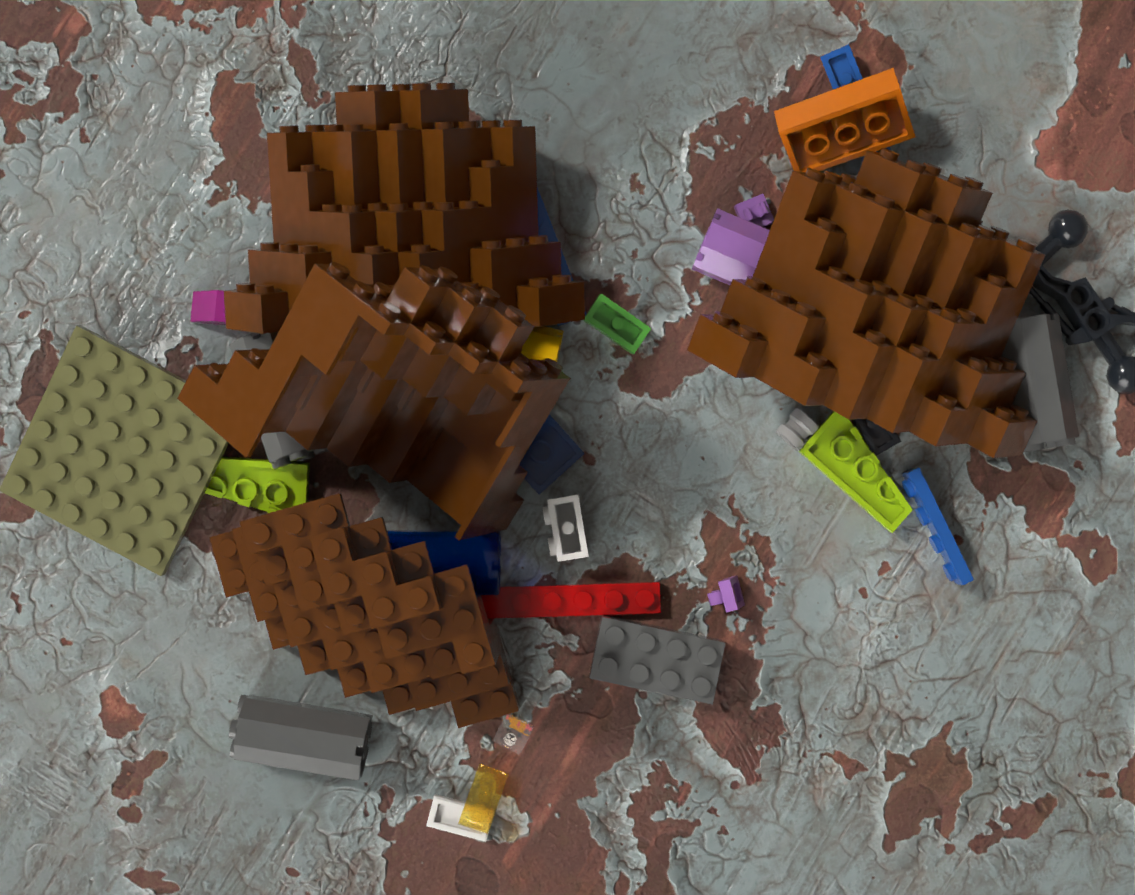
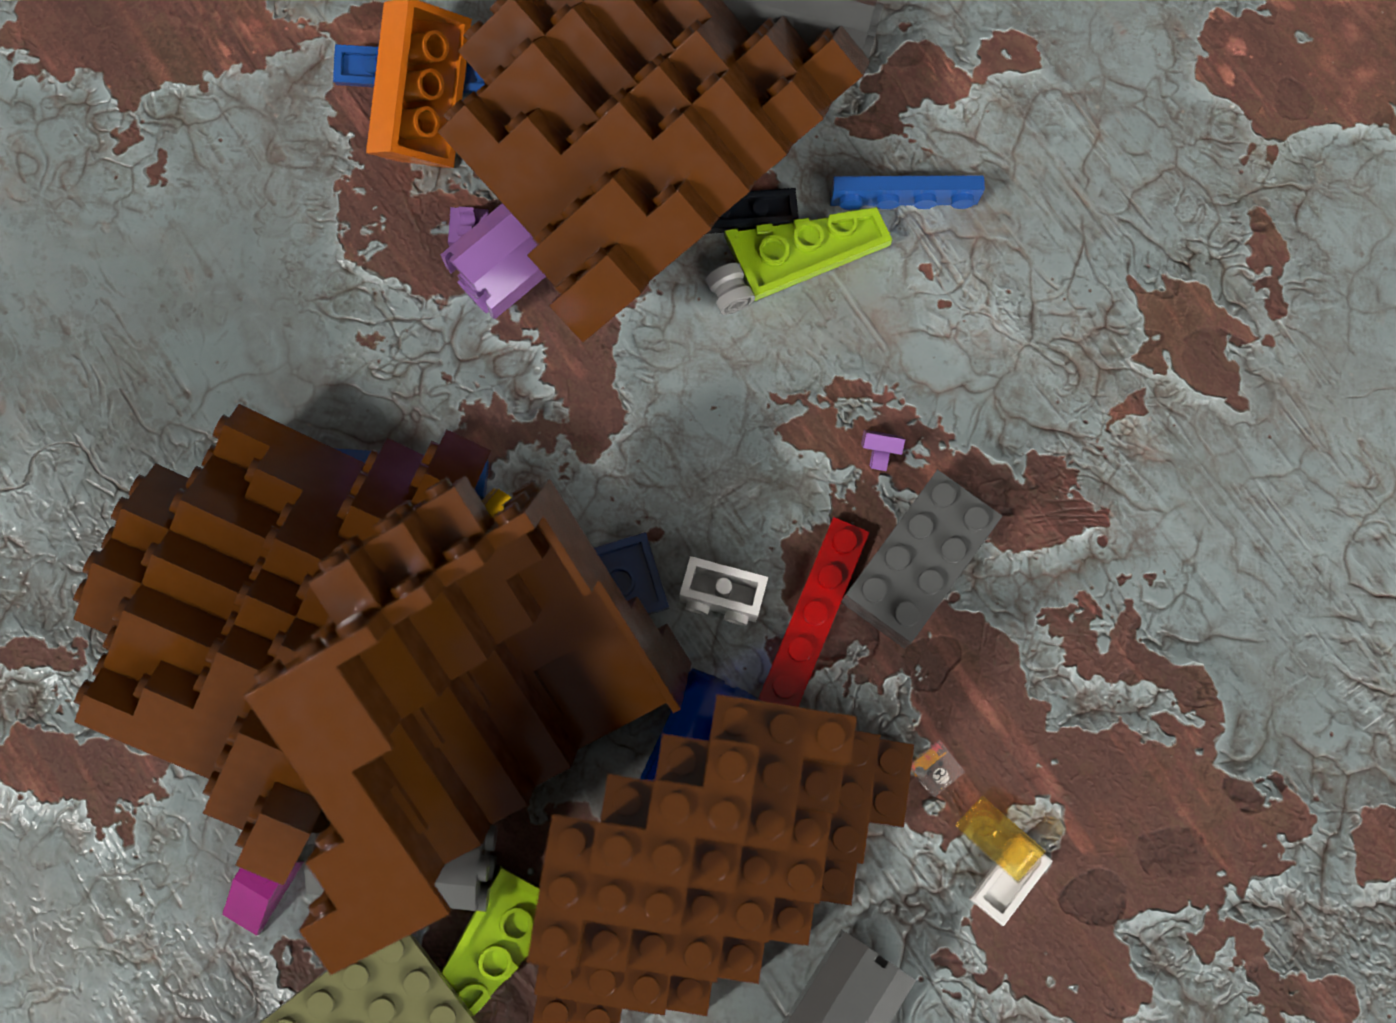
camera: 70 degrees left, 10 degrees down
bright green plate [583,294,651,355] -> none

